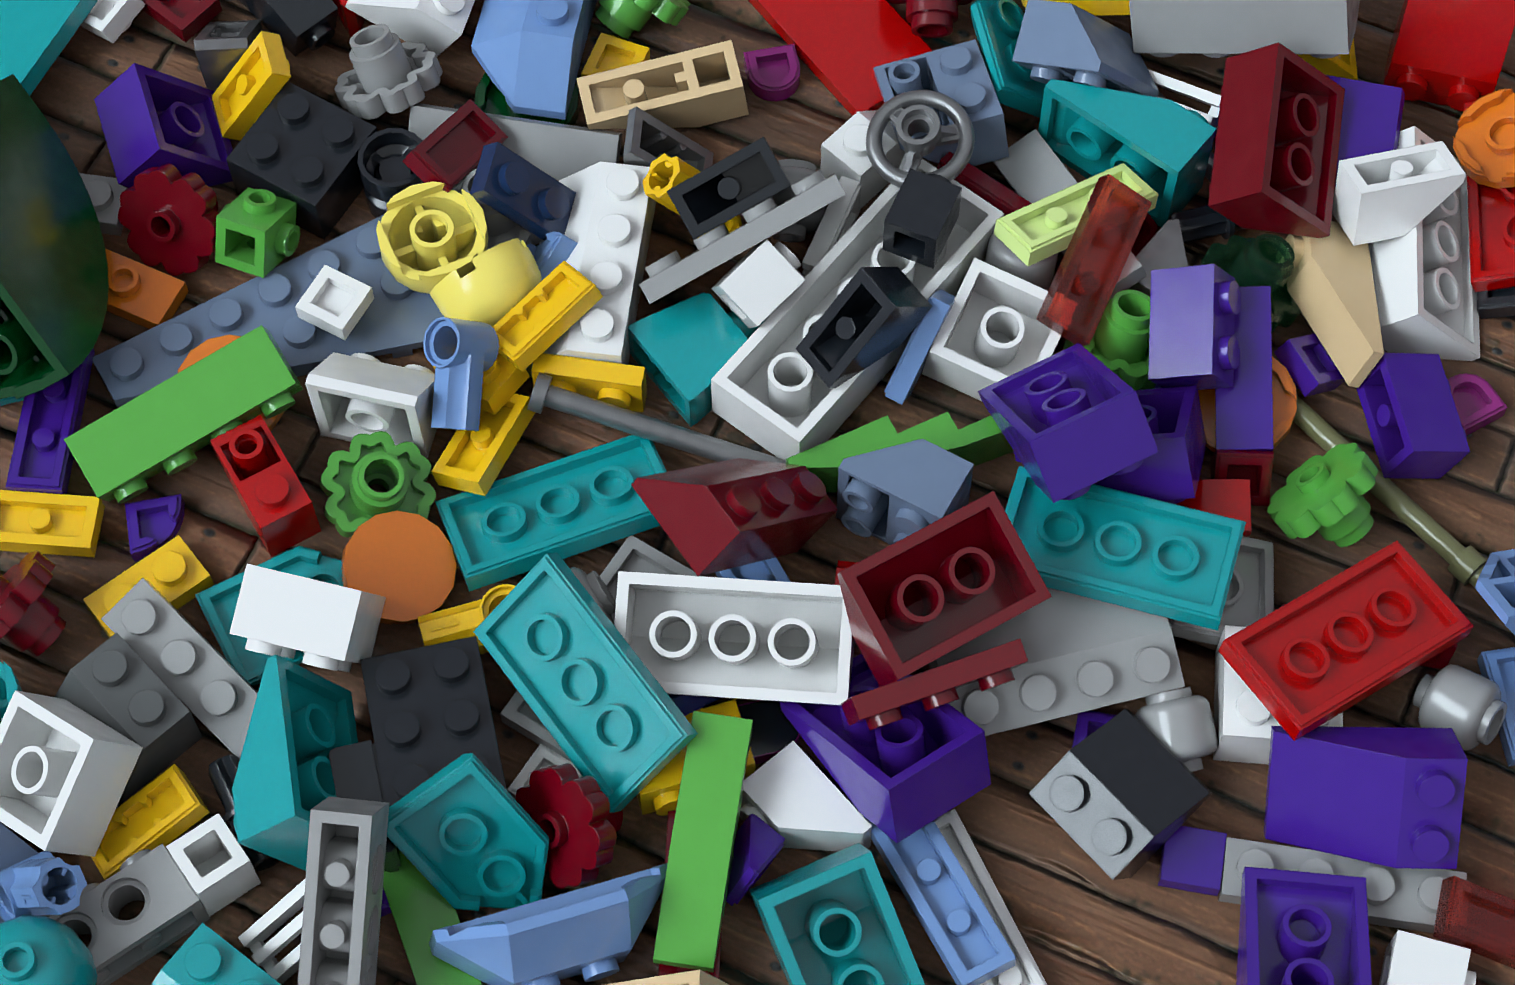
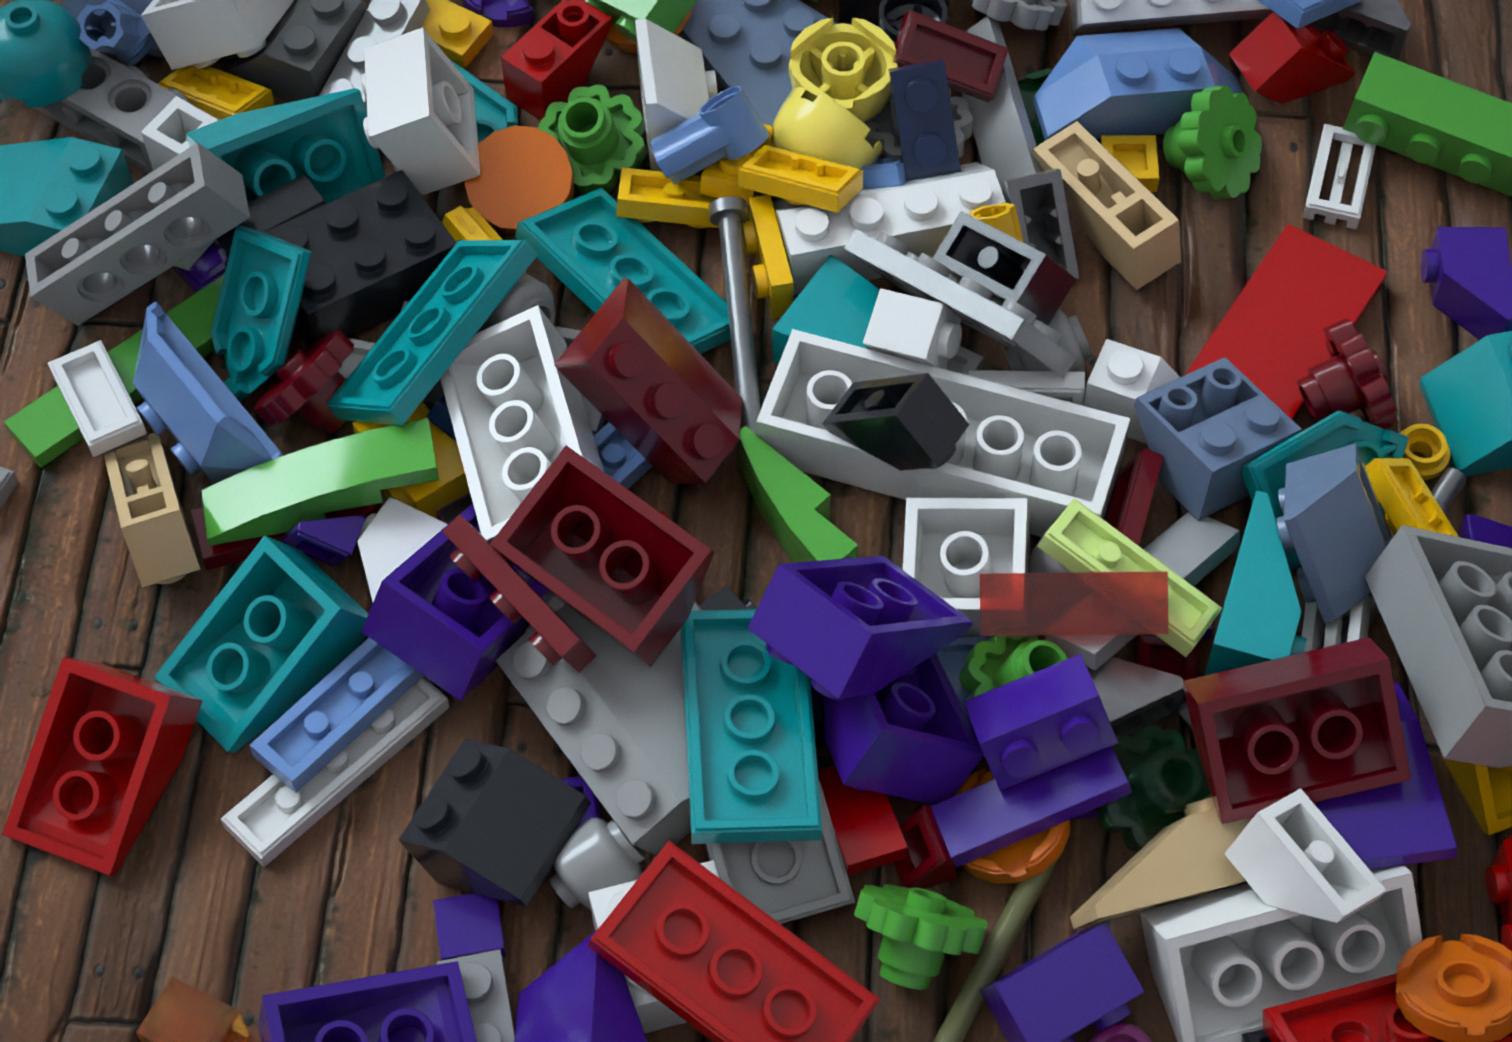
camera: 70 degrees right, 5 degrees down
white plate [295,265,374,340] -> none
magenta tile [743,44,800,101] -> none
sand blue slope [836,439,974,545] -> none
flat silver piece [866,90,975,188] -> none
black brick [882,168,962,269] -> none
medium blue tile [884,289,956,405] -> none
dark purple plate [1274,334,1345,397] -> none

